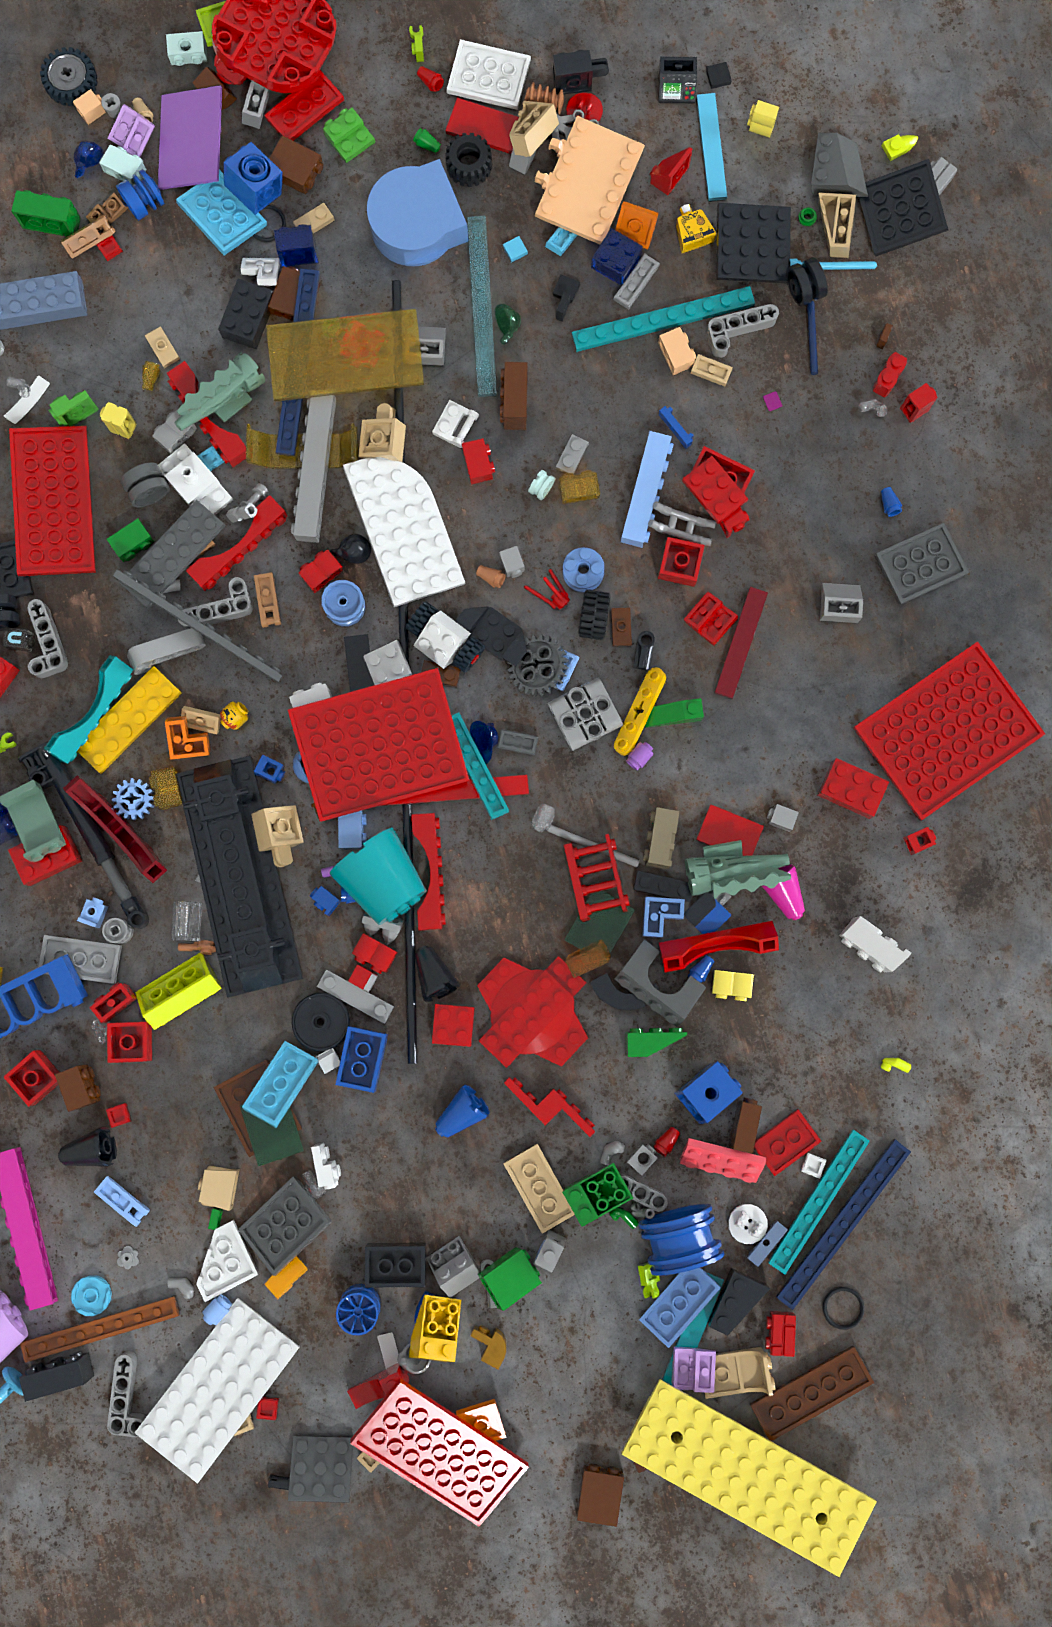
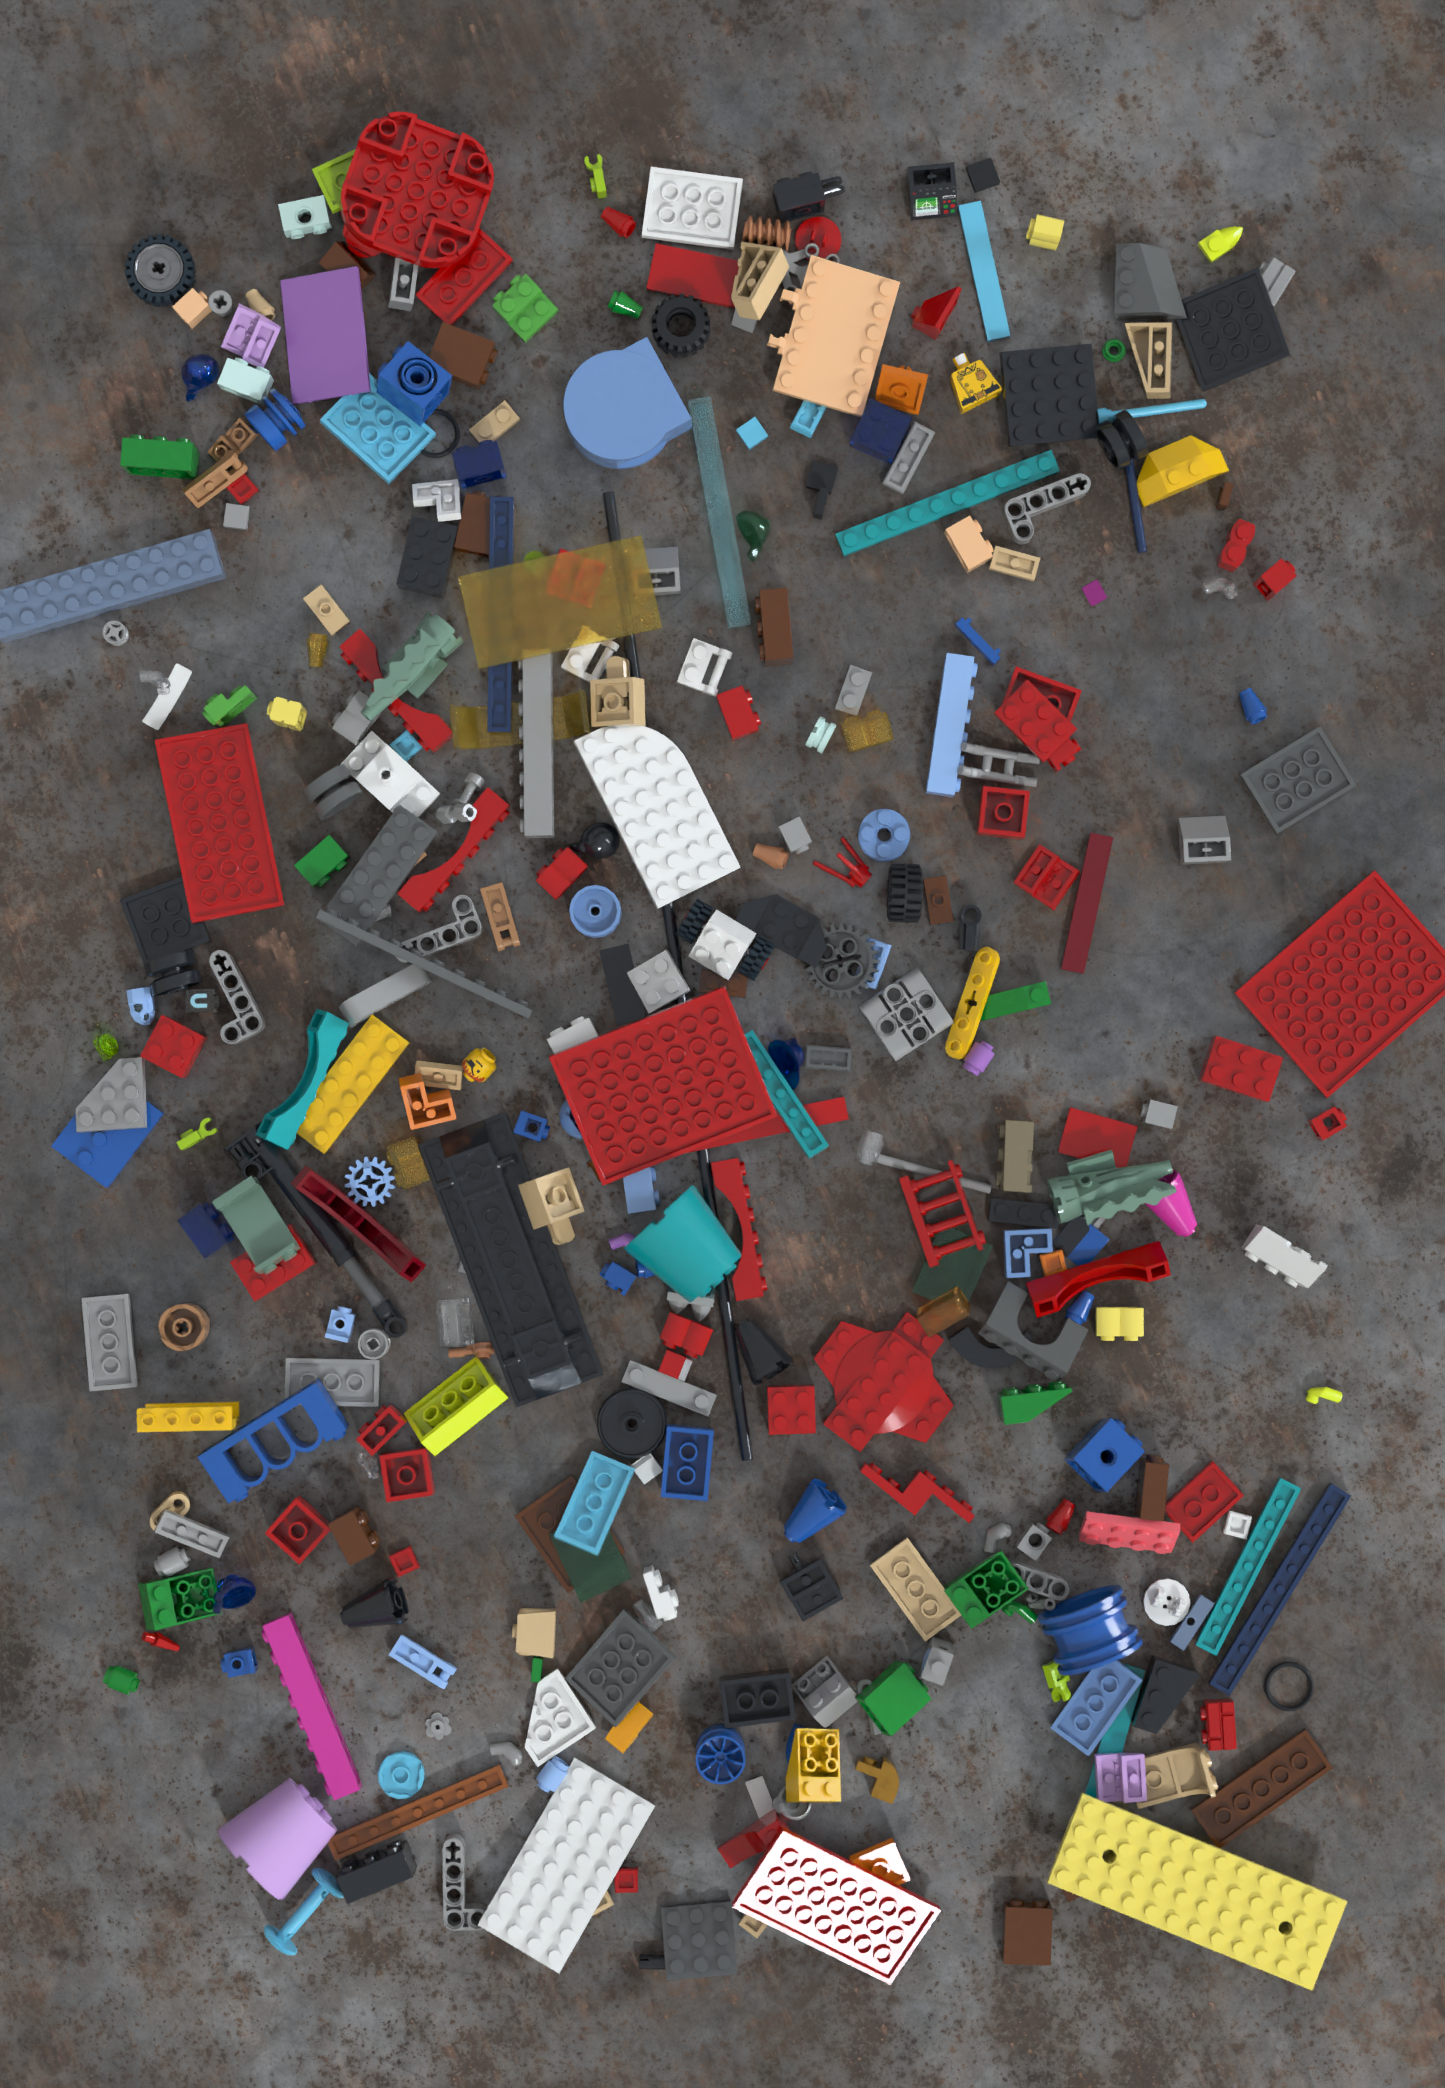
camera: 10 degrees left, 5 degrees up
none -> light grey tile [223,503,250,530]
none -> white plate [561,626,619,683]
none -> black plate [780,1552,844,1622]
none -> orange tile [1039,1249,1067,1277]
none -> yellow wedge [1137,435,1229,508]

